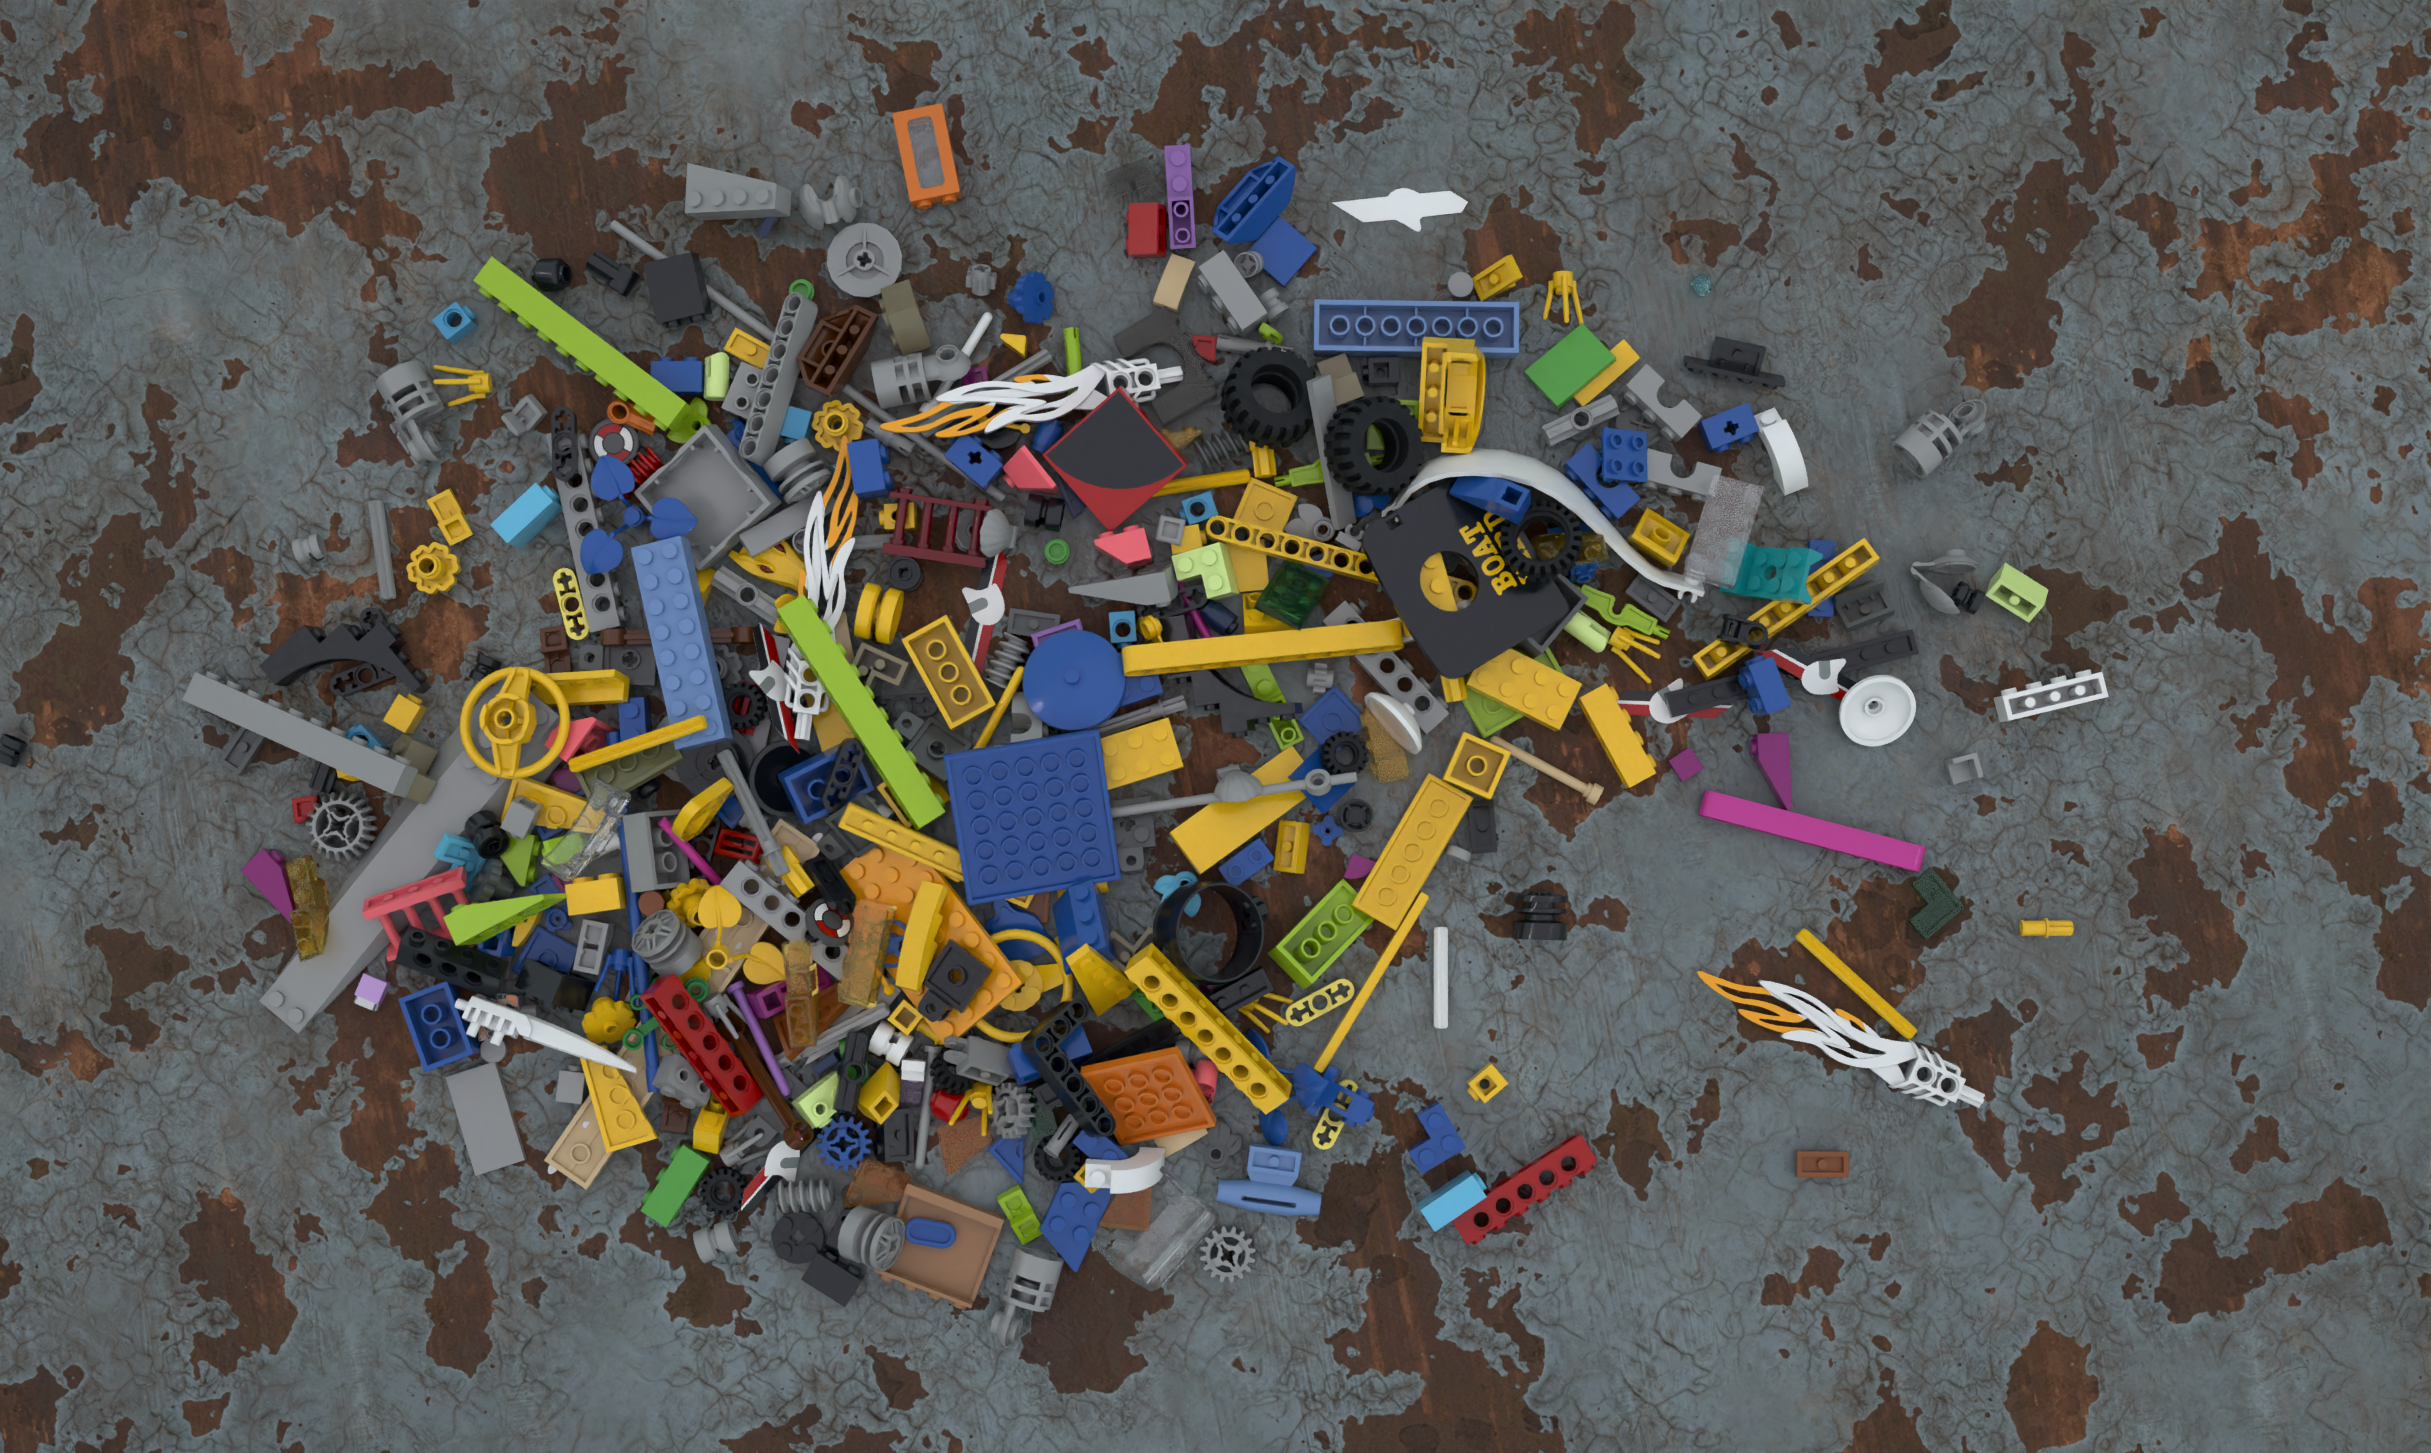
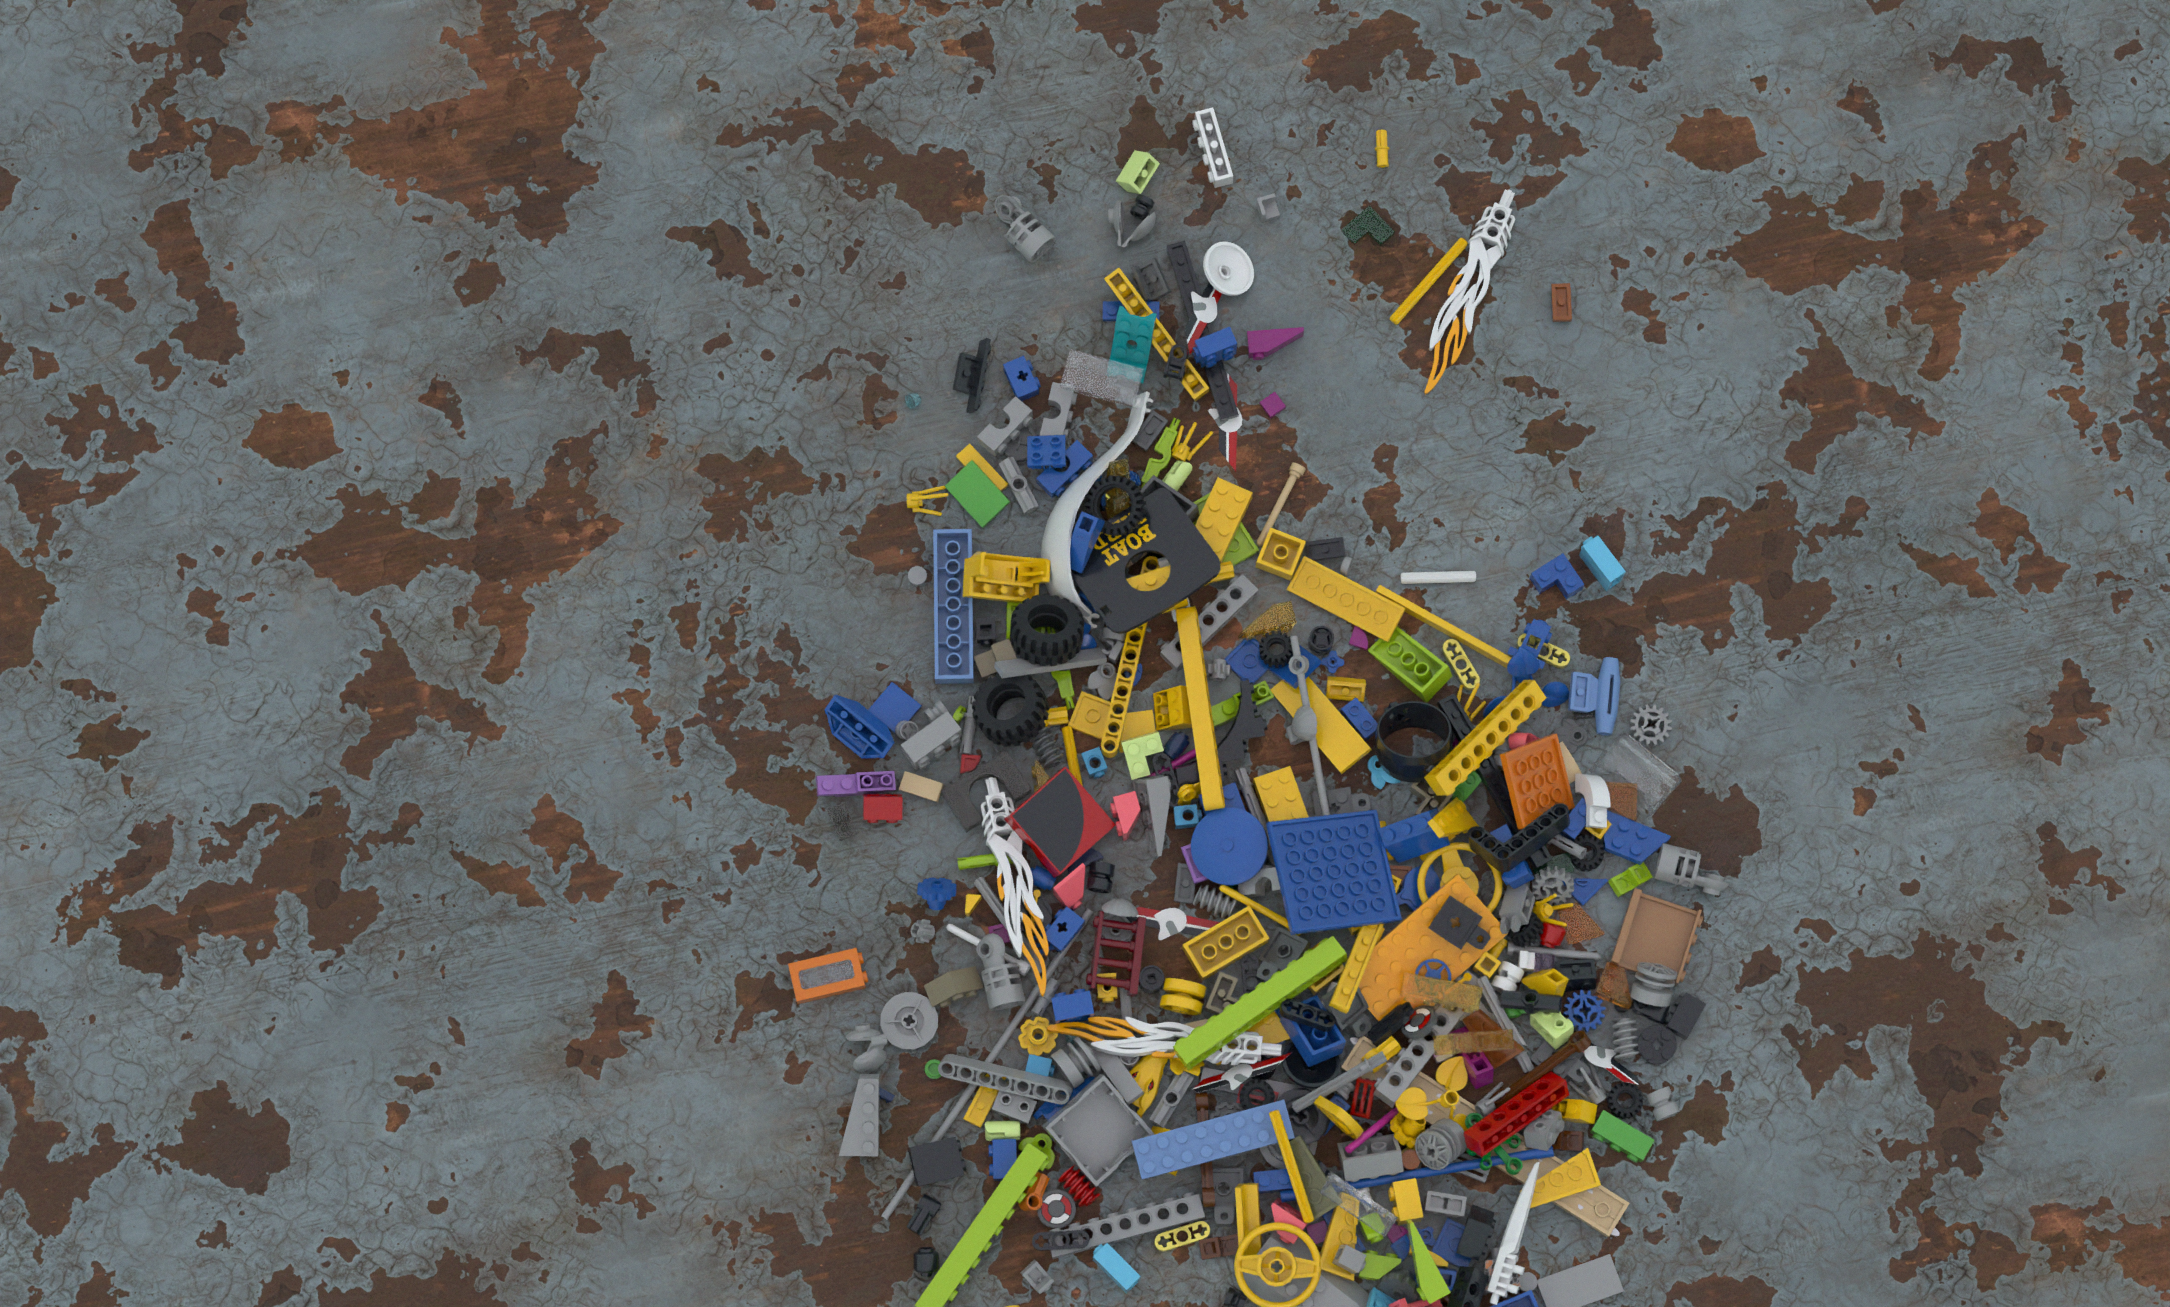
camera: 90 degrees left, 10 degrees down
black wheel [464,810,510,859] -> none
light grey brick [555,1065,589,1104] -> none
blue plant [580,455,698,575] -> none
yellow plant [582,997,636,1044] -> none
blue plant [594,949,636,1009] -> none
medium lavender bar [726,981,791,1097] -> none
reddish brown wedge [797,304,878,398] -> none
dark blue tile [811,1051,841,1075] -> none
yellow slope [895,880,948,992] -> none
blue tile [905,1217,956,1249] -> none
bright green plate [1044,539,1070,565] -> none
light grey tile [1155,515,1186,546] -> none
yellow brick [1171,524,1207,555] -> none
clear green plate [1254,560,1331,631] -> none
white sticker [1332,188,1468,232] -> none
white dish [1364,692,1422,754] -> none
red brick [1452,1132,1598,1245] -> none
yellow brick [1466,1062,1508,1103] -> none
yellow slope [1472,254,1523,302] -> none
black wheel [1513,891,1568,940] -> none
yellow brick [1576,683,1656,789] -> none
yellow slope [1626,508,1690,568] -> none
dark pink beam [1698,790,1926,873] -> none
white arch [1754,407,1808,496] -> none

